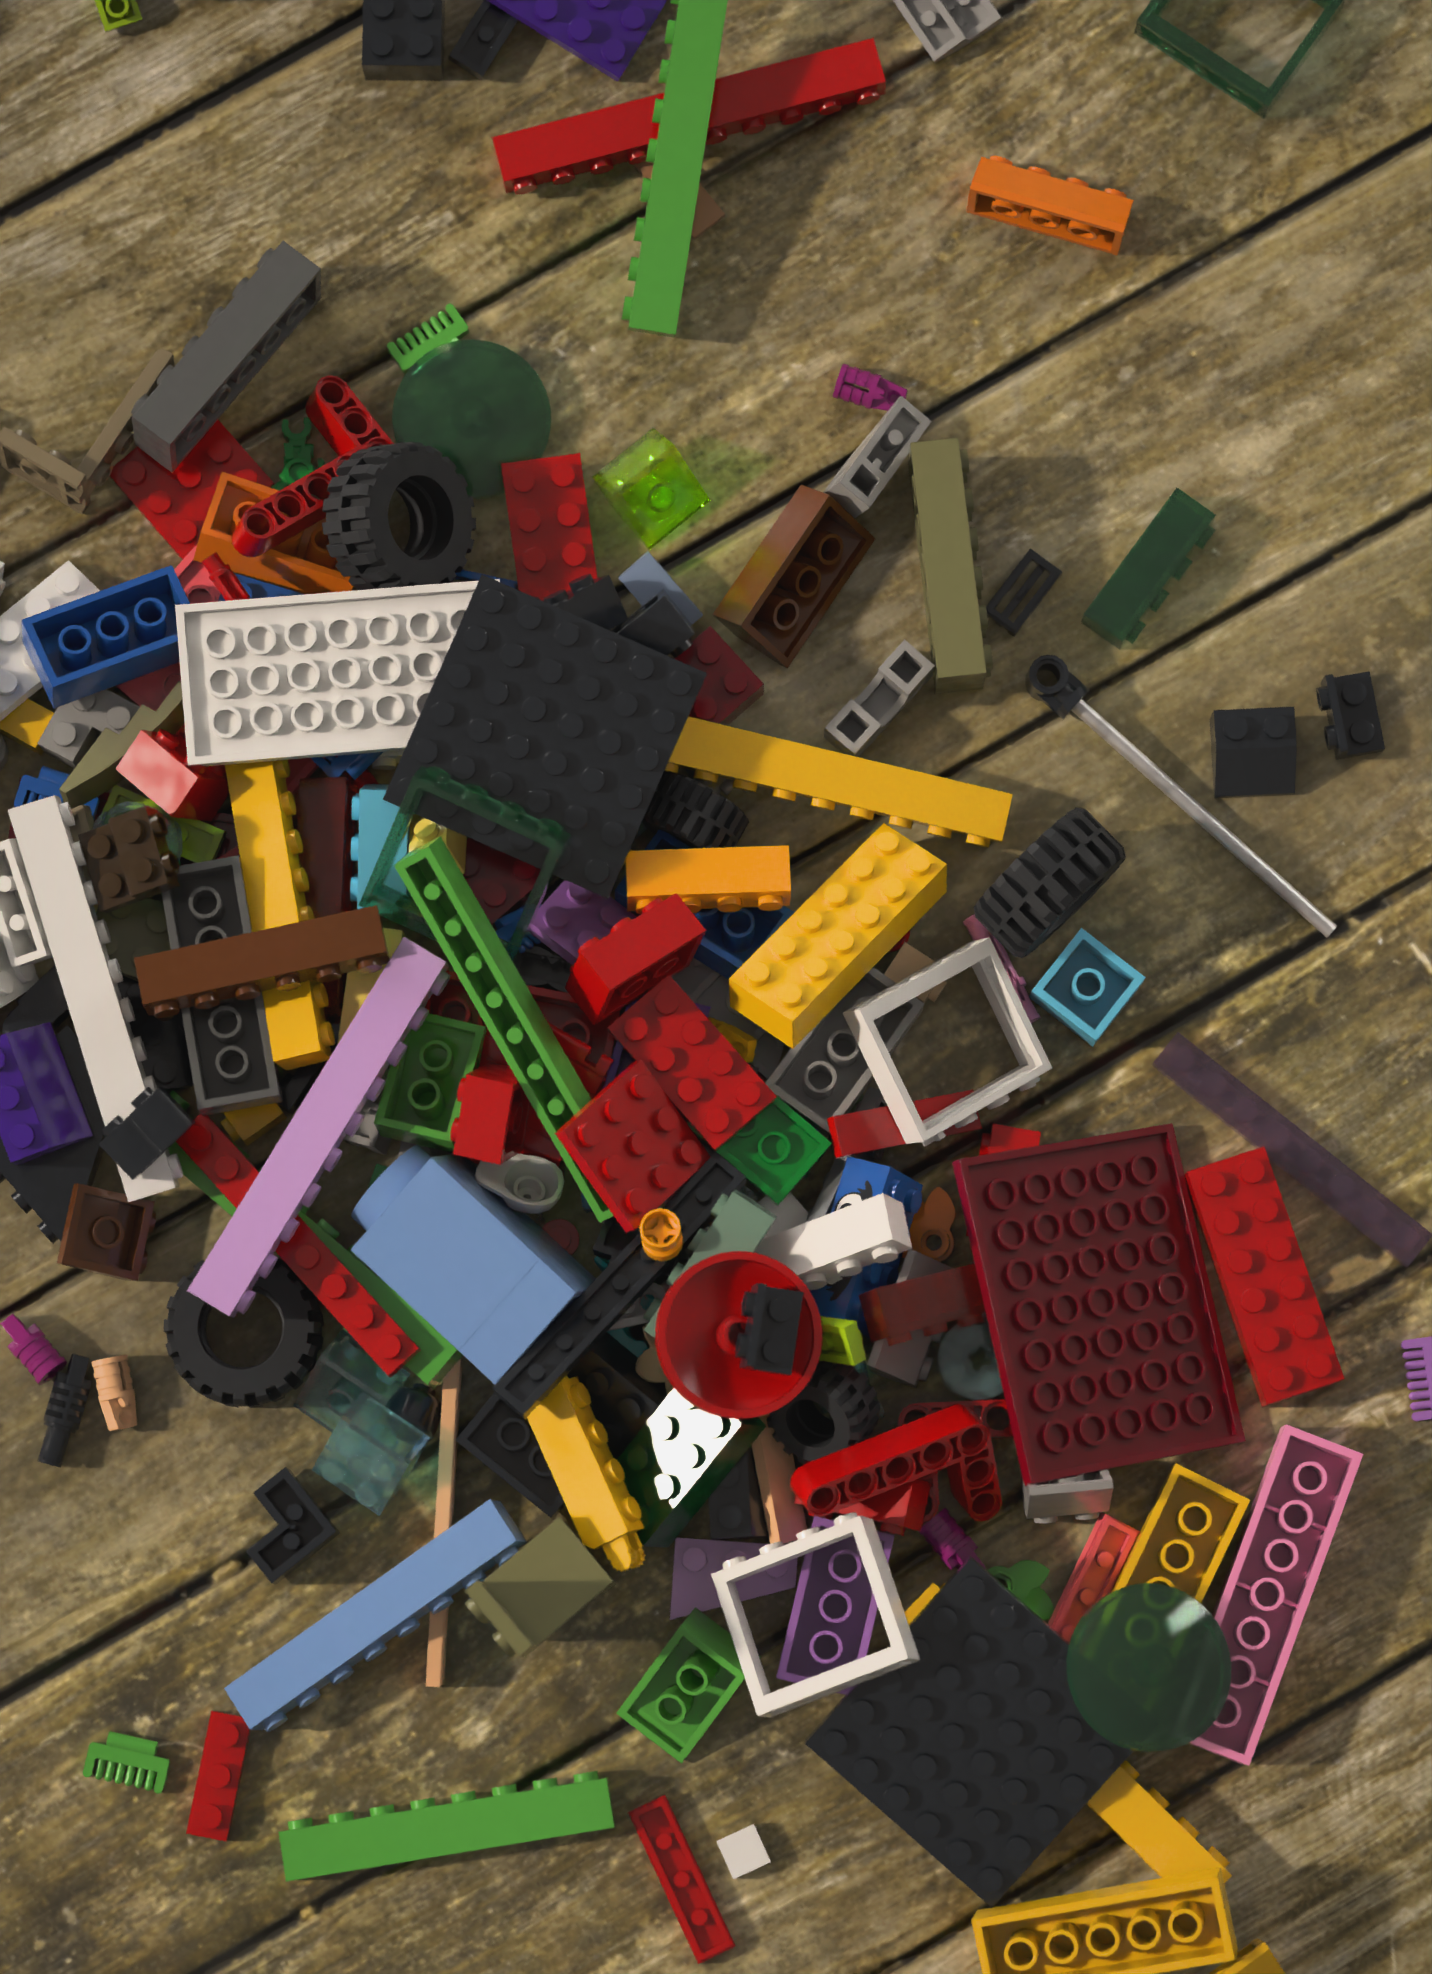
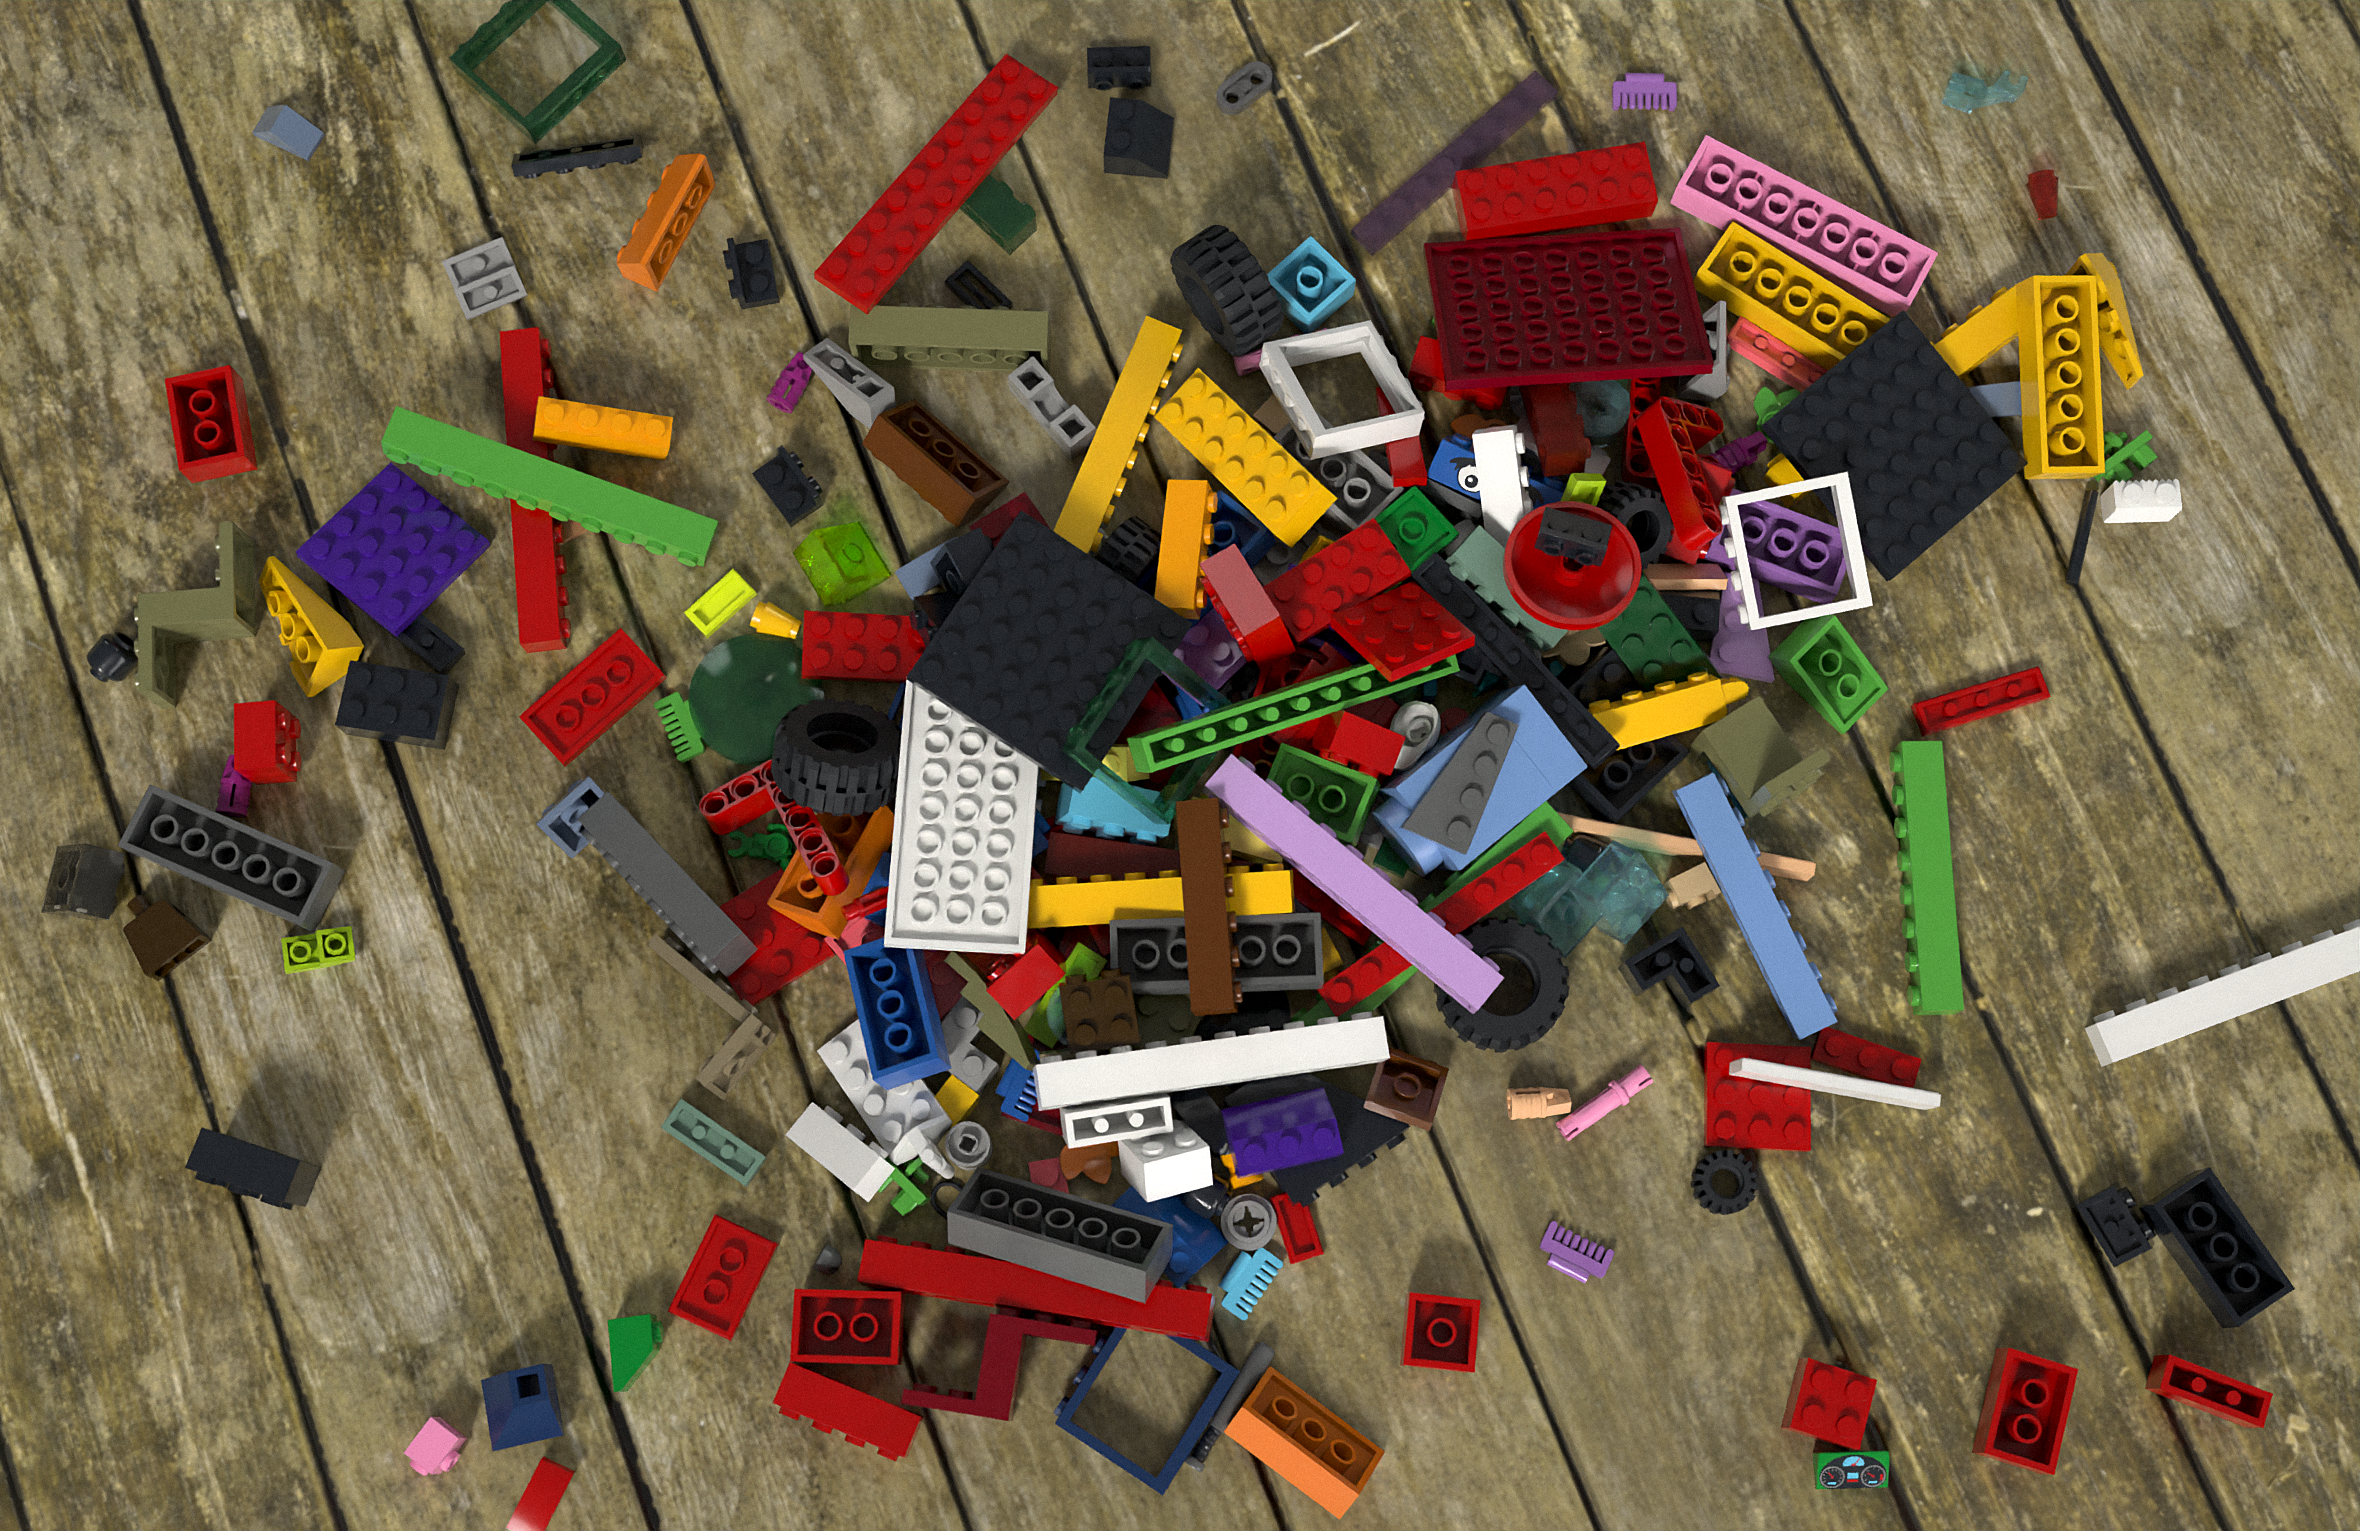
camera: 85 degrees left, 5 degrees down
magenta hinge [0,1313,67,1385] -> none
black hinge [38,1354,92,1468] -> none
bright green piece [83,1731,171,1794] -> none
black brick [99,1086,196,1180] -> none
light orange wheel [639,1208,683,1261] -> none
white tile [716,1824,771,1880] -> none
flat silver piece [1025,655,1337,938] -> none
clear green dish [1067,1583,1231,1752] -> none
none -> black plate [511,135,644,179]
none -> red plate [519,628,666,767]
none -> light orange brick [532,396,673,460]
none -> sand blue slope [536,776,605,859]
none -> neon yellow tile [684,568,757,638]
none -> black bracket [723,238,780,310]
none -> yellow cone [750,601,802,640]
none -> black bracket [752,446,823,527]
none -> red plate [814,53,1058,315]
none -> flat silver plate [1216,61,1273,115]
none -> dark grey wing [1399,711,1519,855]
none -> bright pink pin [1555,1064,1653,1142]
none -> tan brick [1663,862,1721,910]
none -> black tyre [1691,1150,1759,1215]
none -> red plate [1704,1042,1811,1152]
none -> white tile [1729,1057,1941,1110]
none -> sand blue slope [1967,381,2022,419]
none -> clear red cone [2026,169,2059,220]

